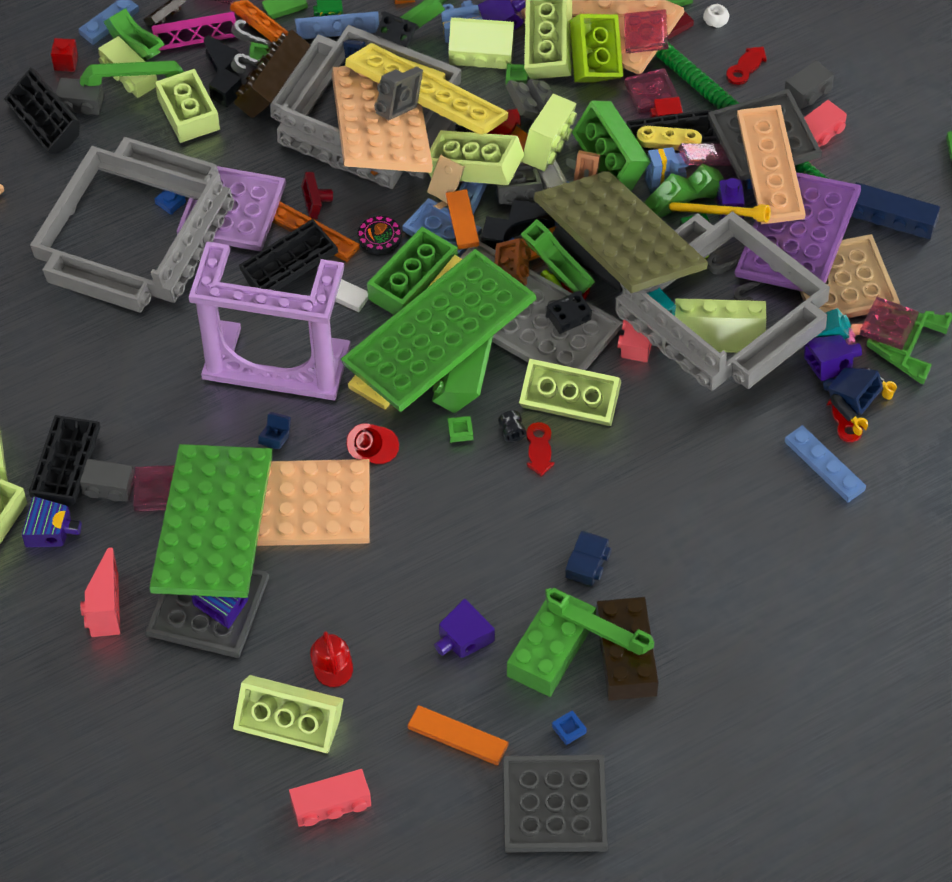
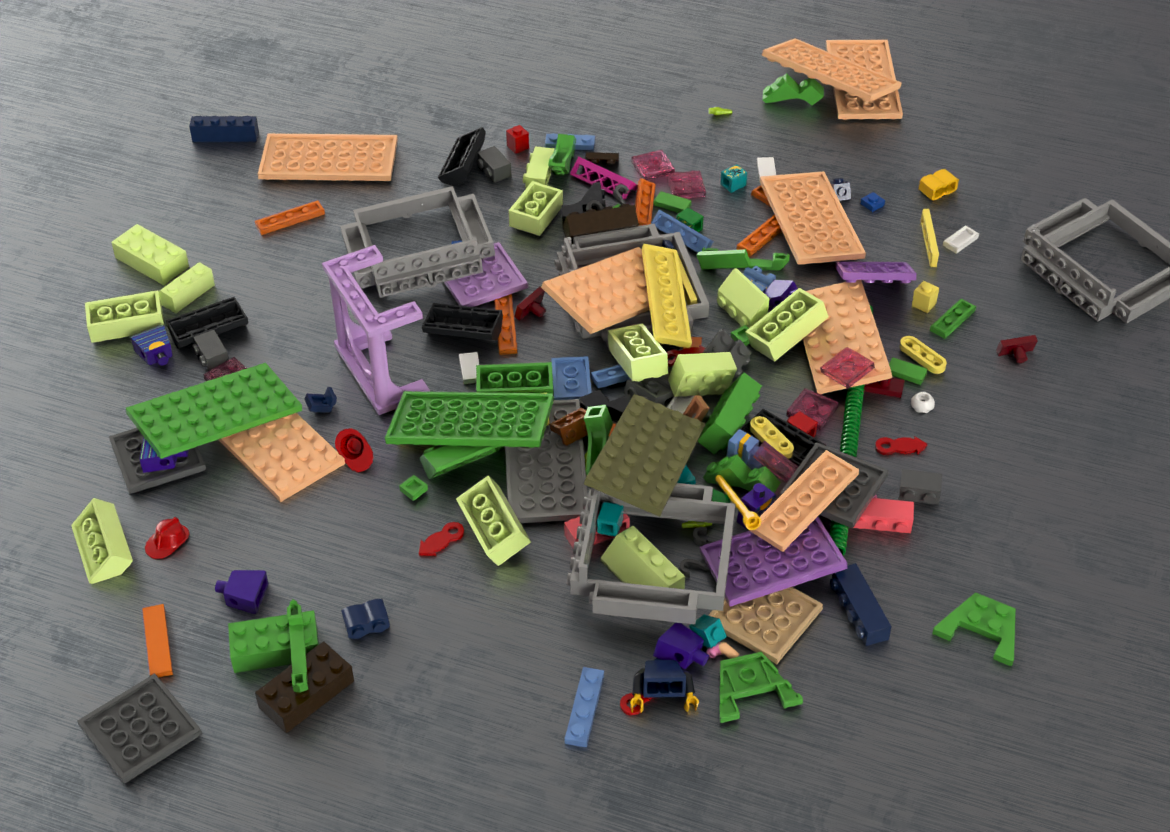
camera: 50 degrees right, 10 degrees down
bright green piece [80,61,184,86] -> none
coral slope [80,547,120,637] -> none
coral brick [289,769,372,827] -> none
black tile [357,216,402,255] -> none
dark grey plate [374,67,423,121] -> none
black piece [375,11,419,48] -> none
tan piece [427,154,465,209] -> none
orange tile [446,189,479,250] -> none
black wheel [498,410,527,443] -> none
black piece [545,291,592,334] -> none
blue plate [552,710,587,745] -> none
lime slope [569,14,623,82] -> none
clear pink plate [860,297,919,350] -> none

